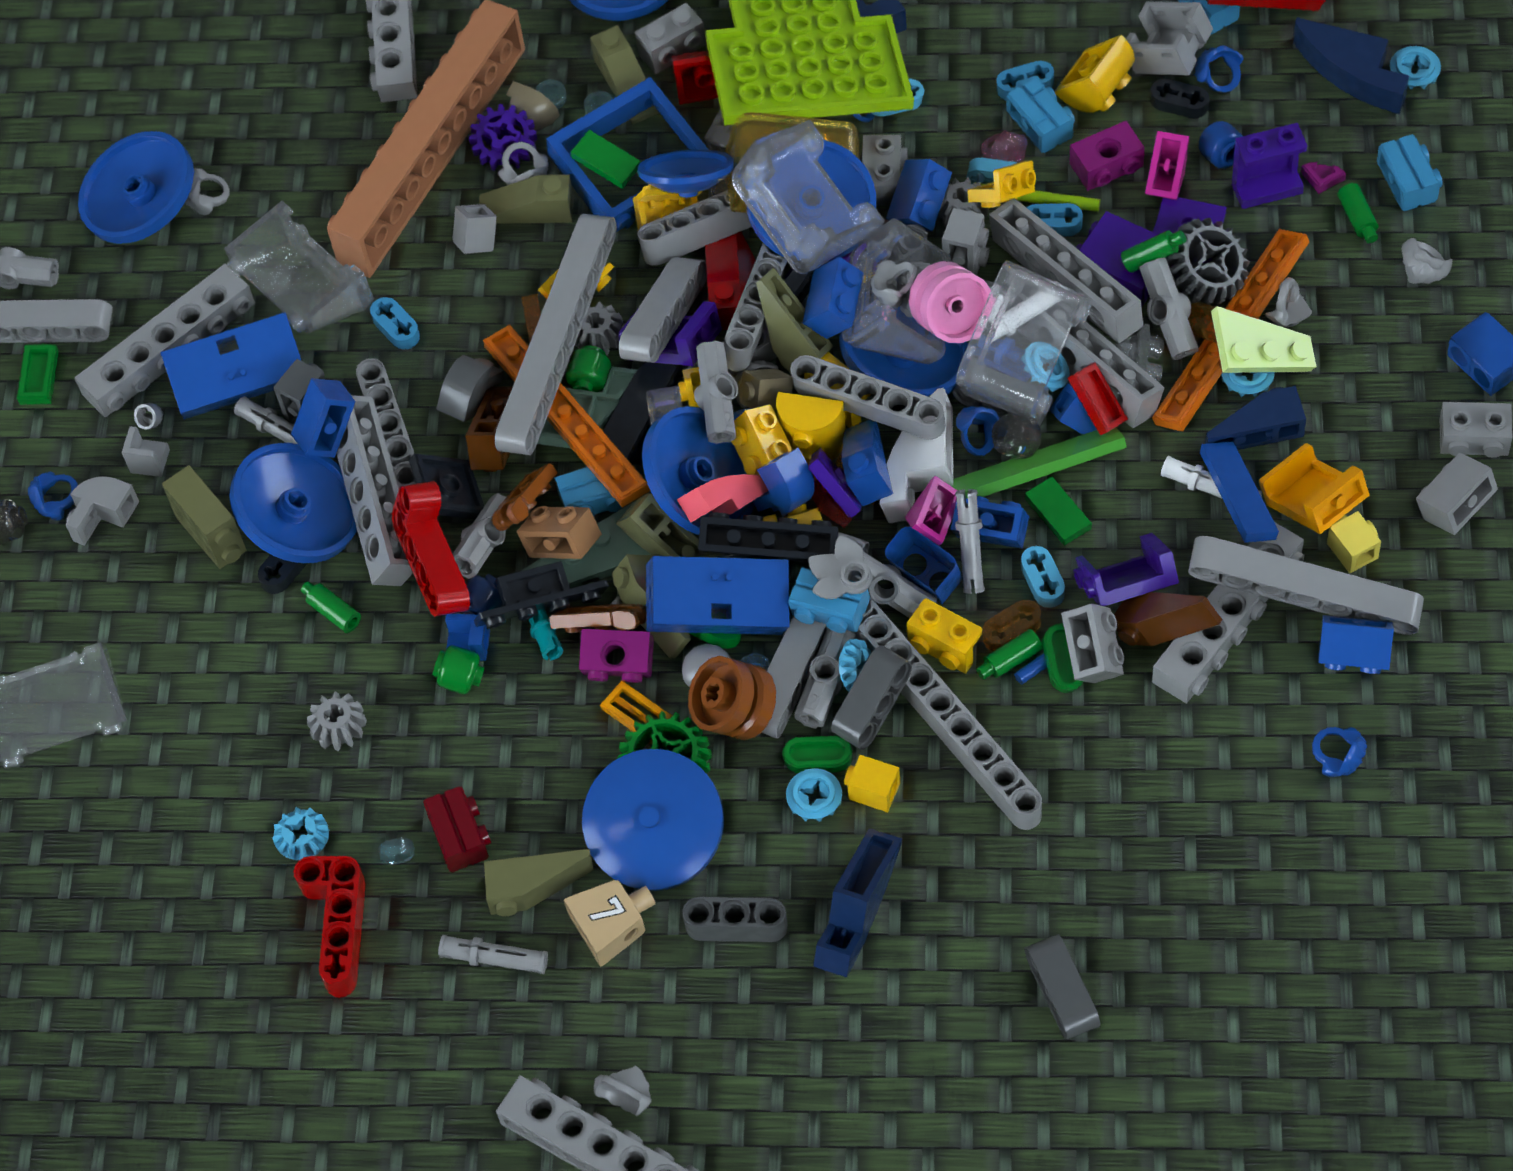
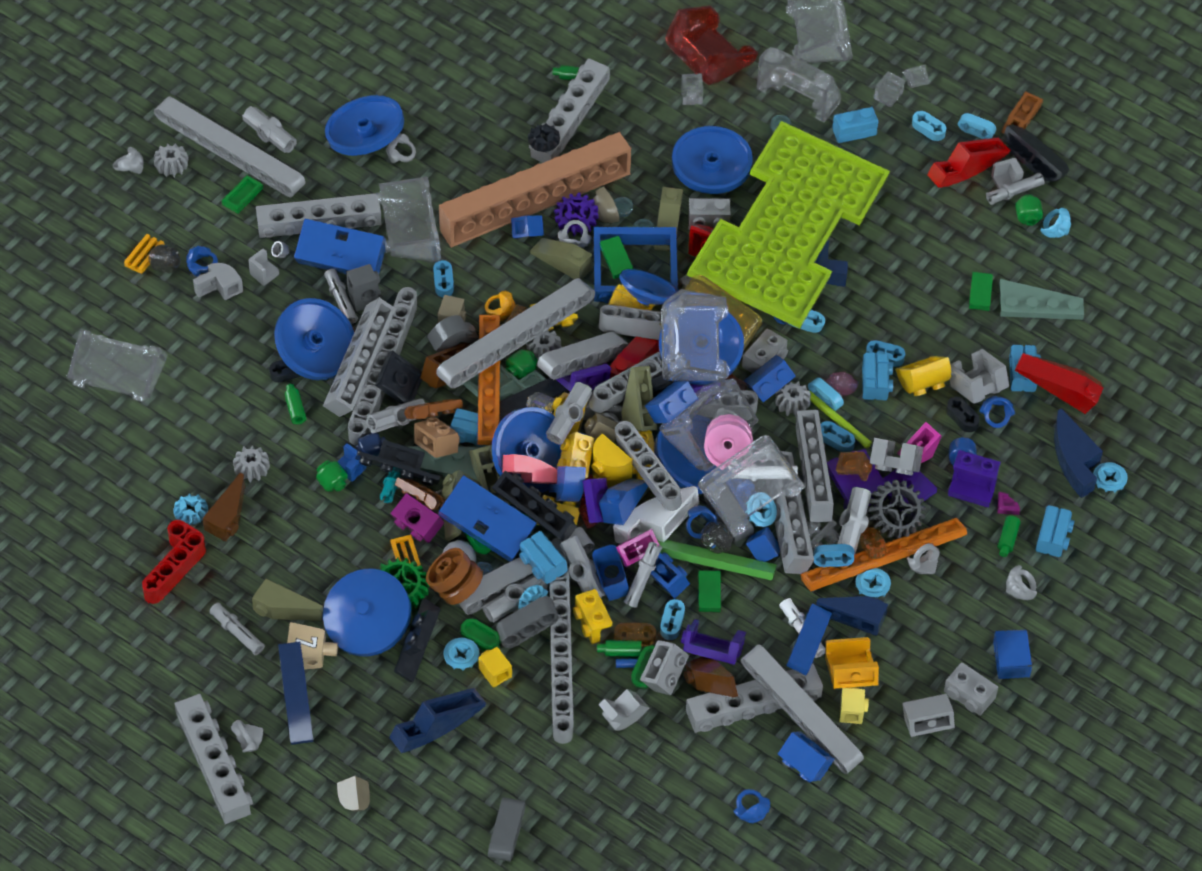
camera: 25 degrees right, 5 degrees down
olive brick [161,465,247,569] -> none
blue brick [291,378,356,458] -> none
clear light blue tile [378,838,415,864] -> none
red beam [392,481,470,617] -> none
dark red brick [423,786,492,873] -> none
light grey panel [452,204,497,254] -> none
dark grey beam [682,897,788,942] -> none
light grey plate [808,535,873,599] -> none
light grey piece [871,260,917,309] -> none
light grey brick [942,208,989,275] -> none
yellow bracket [967,161,1036,208] -> none
red tile [1067,362,1128,436] -> none
magenta brick [1070,121,1145,191] -> none
green cylinder [1121,230,1186,273] -> none
yellowish green wing [1211,306,1316,373] -> none
none -> reddish brown slope [203,472,245,542]
none -> dark blue slope [278,642,313,745]
none -> brick [337,776,370,811]
none -> black bracket [394,598,440,682]
none -> dark tan brick [438,295,466,323]
none -> light orange piece [484,291,515,321]
none -> blue panel [511,216,544,238]
none -> black gear [528,123,560,152]
none -> light grey brick [599,689,649,731]
none -> dark azure beam [813,544,855,567]
none -> clear orange bracket [836,452,872,481]
none -> light grey piece [870,438,924,475]

